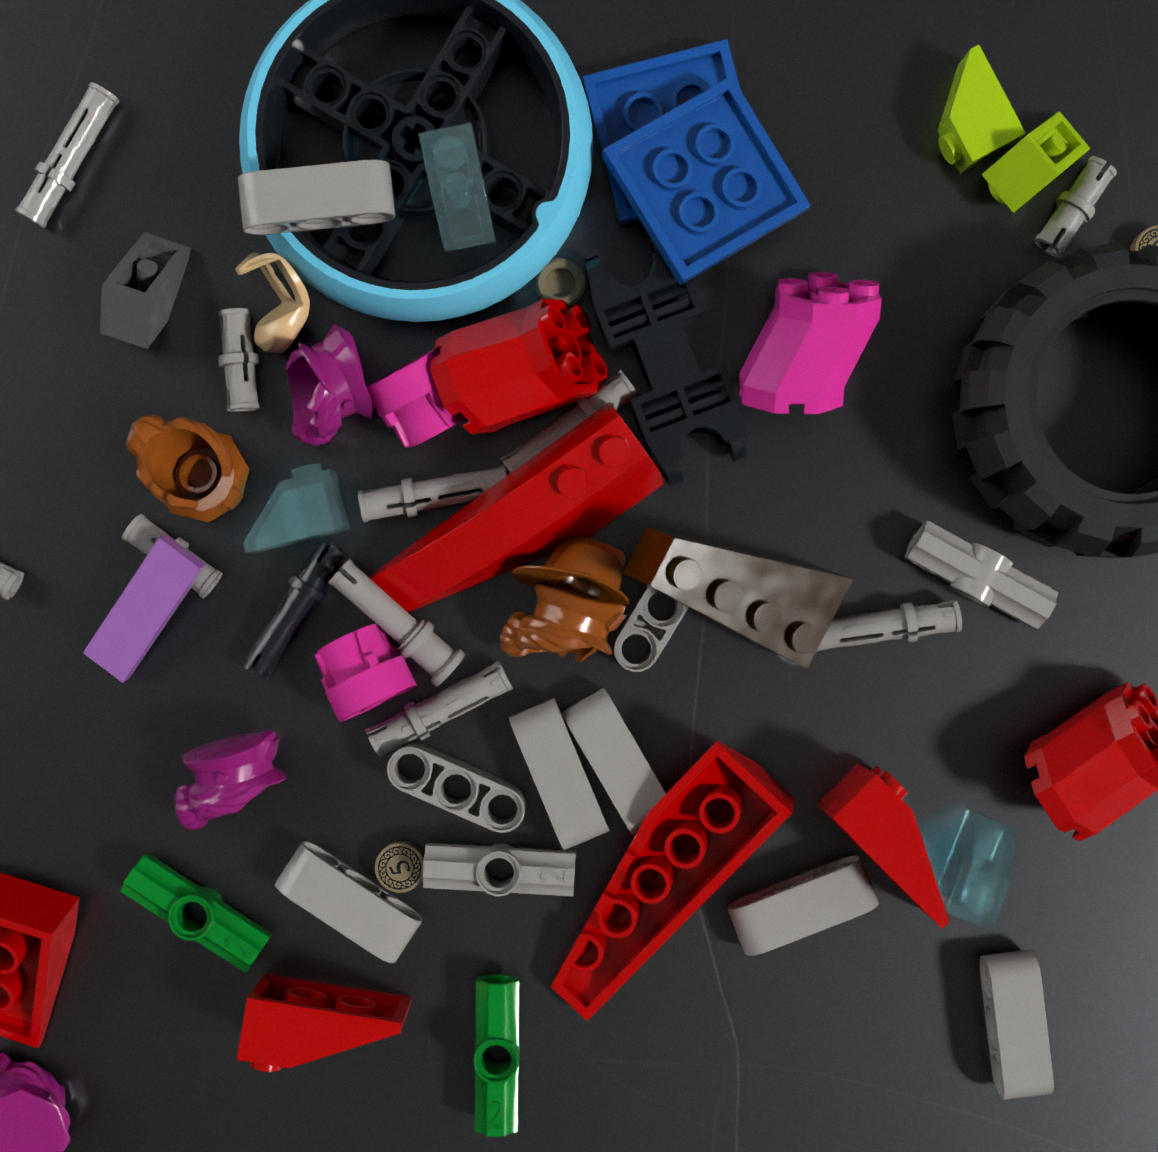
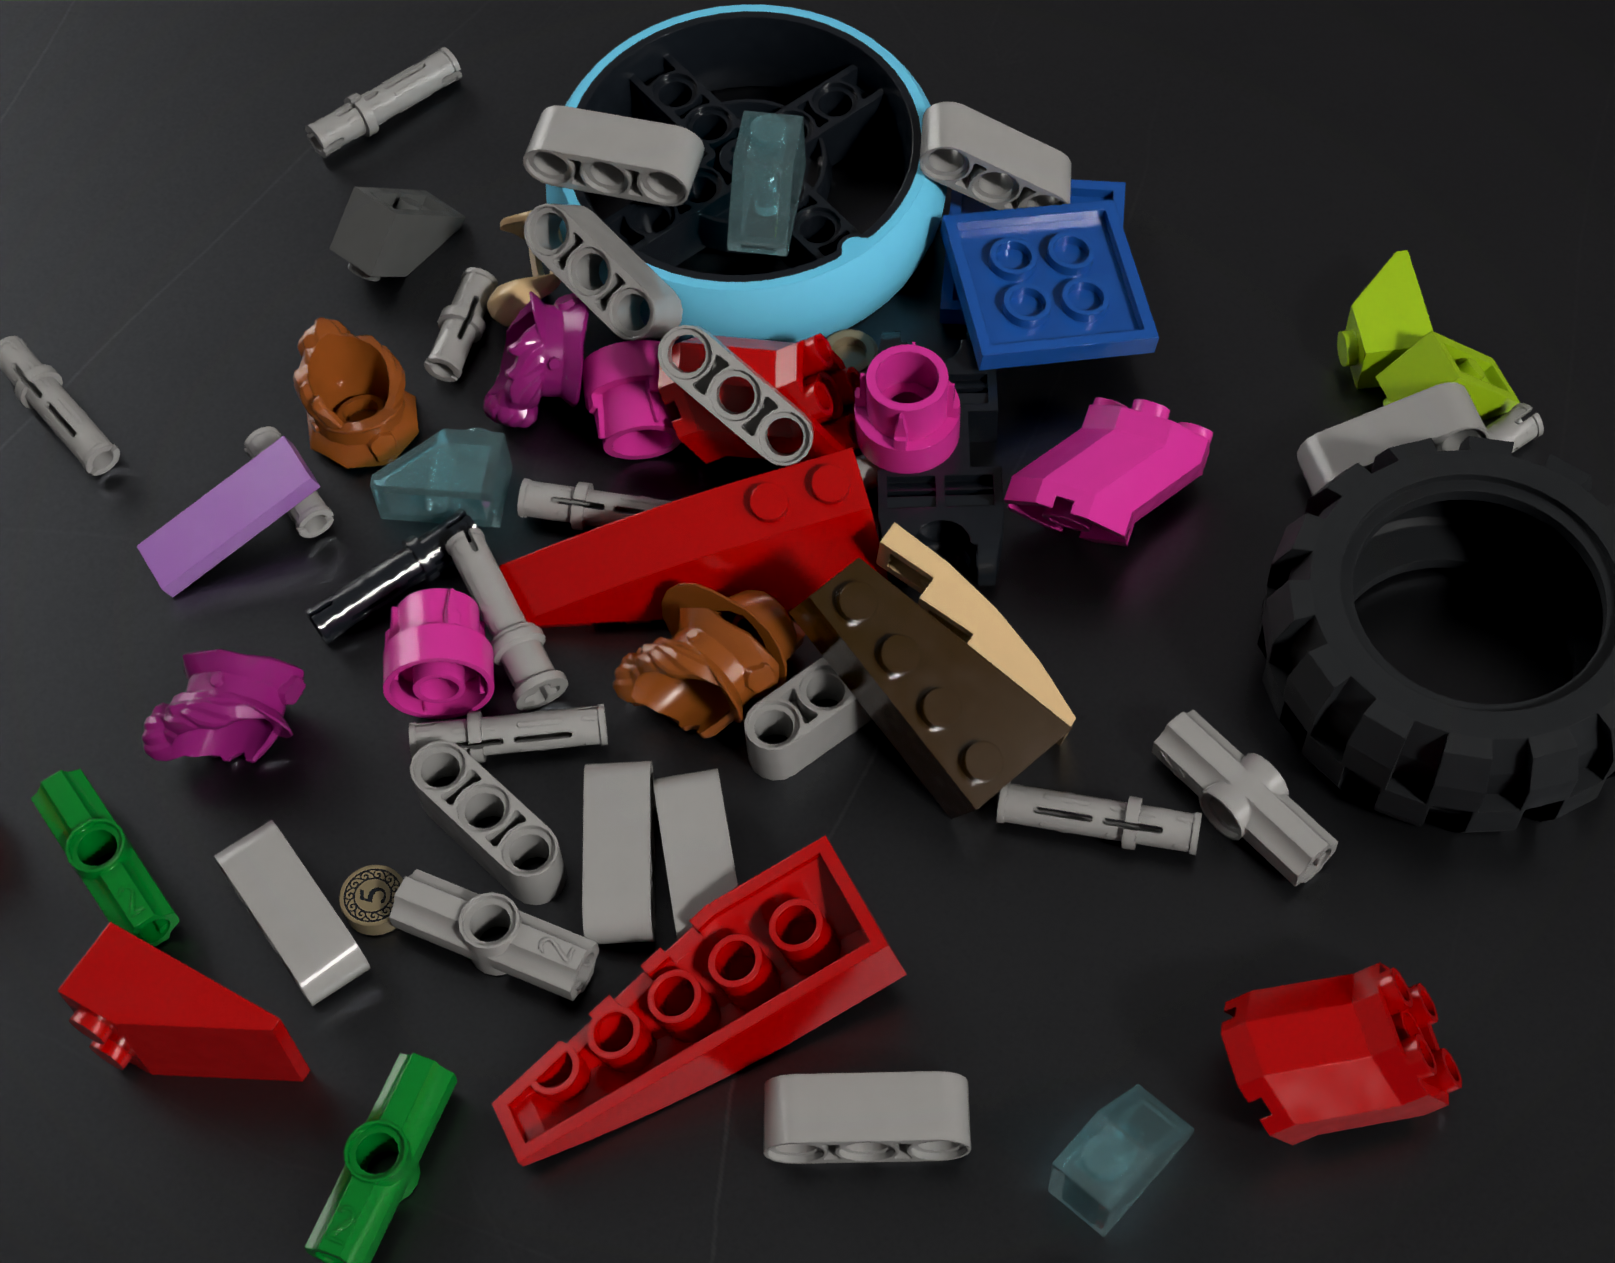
camera: 25 degrees right, 30 degrees down
red slope [817,763,950,929] -> none
none -> light grey beam [524,203,683,341]
none -> light grey beam [657,325,814,466]
none -> dark pink piece [854,341,961,474]
none -> tan slope [876,522,1076,745]
none -> light grey beam [920,101,1072,210]
none -> light grey beam [1297,382,1490,495]

